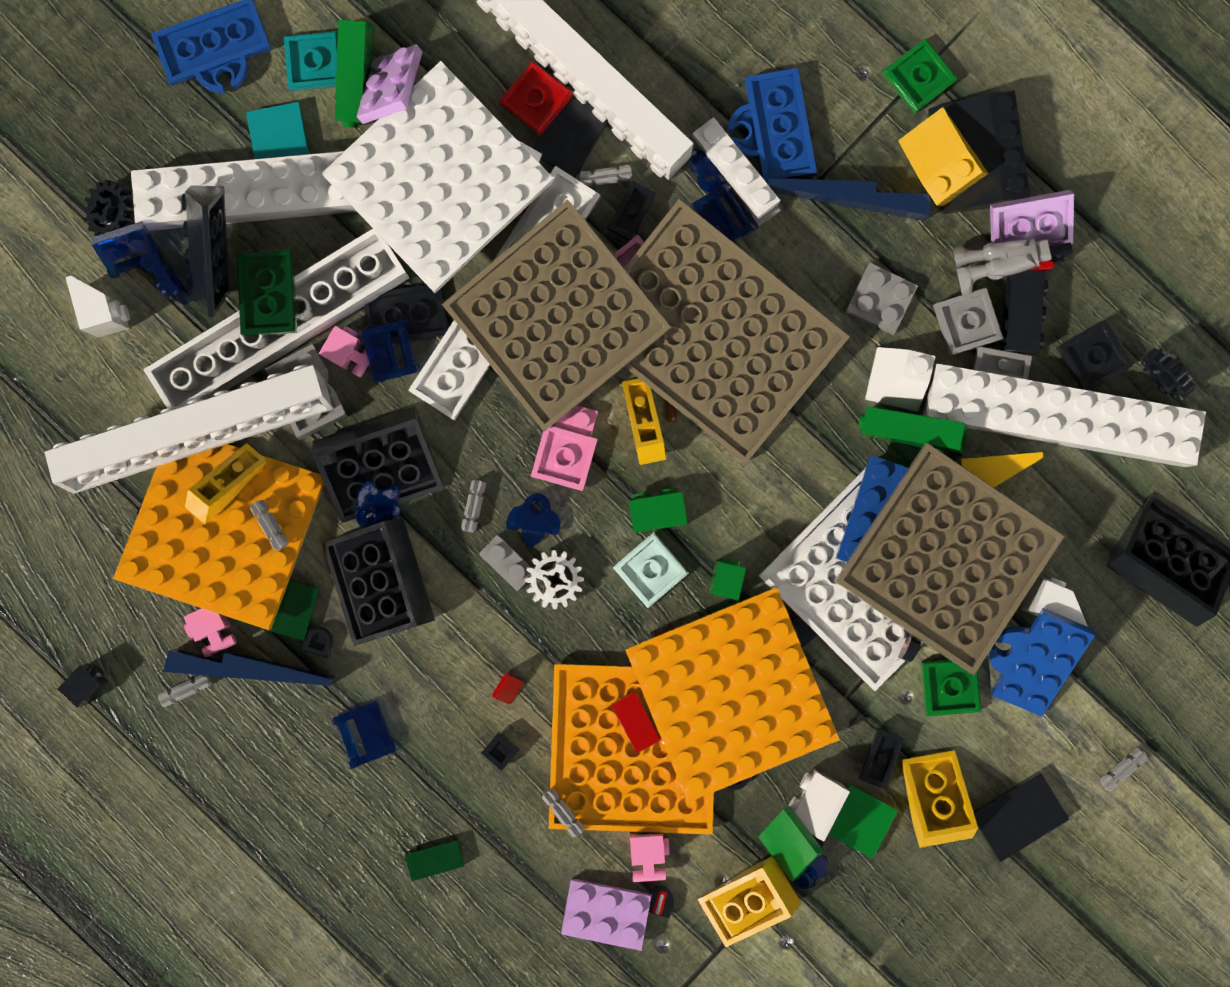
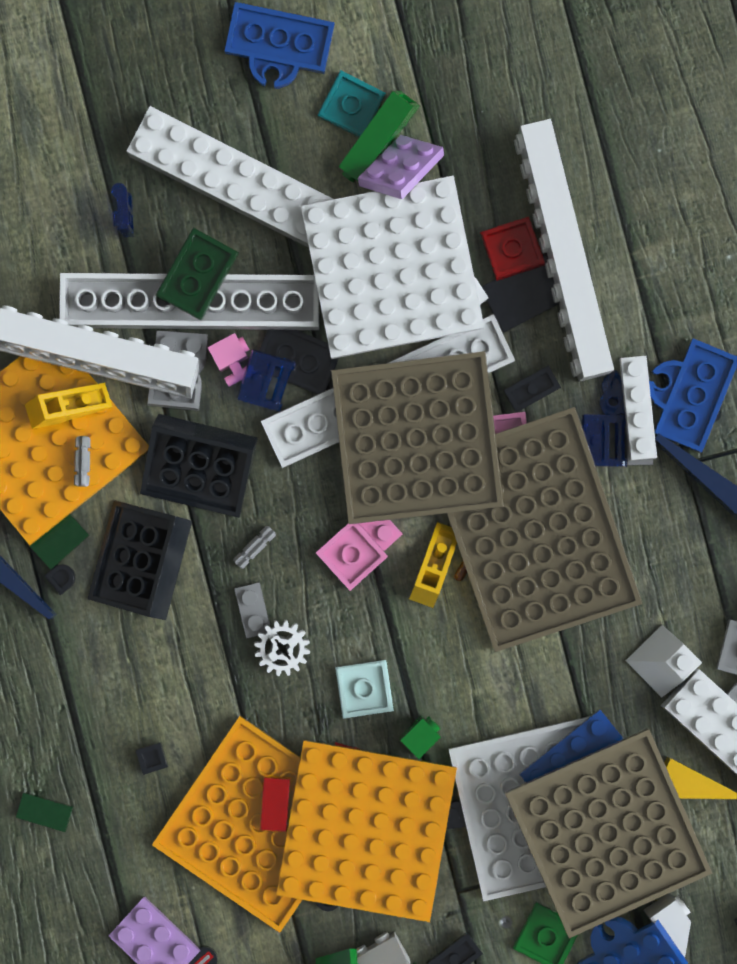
camera: 30 degrees right, 0 degrees up
white slope [66,276,130,338] -> none
black gear [83,180,134,240] -> none
clear blue plate [91,221,163,279] -> none
black slope [181,185,230,317] -> none
teal tile [246,102,310,159] -> none
clear blue plate [331,700,396,769] -> none
clear blue plate [355,480,402,528] -> none
red slope [492,672,524,704] -> none
clear blue plate [506,493,561,547] -> none
light grey axle [542,788,584,838] -> none
light grey axle [579,165,632,187] -> none
green brick [628,488,688,533] -> none
bright pink brick [630,832,670,882] -> none
light grey plate [845,263,918,335] -> none
green slope [859,407,968,456] -> none
black tile [898,633,921,662] -> none

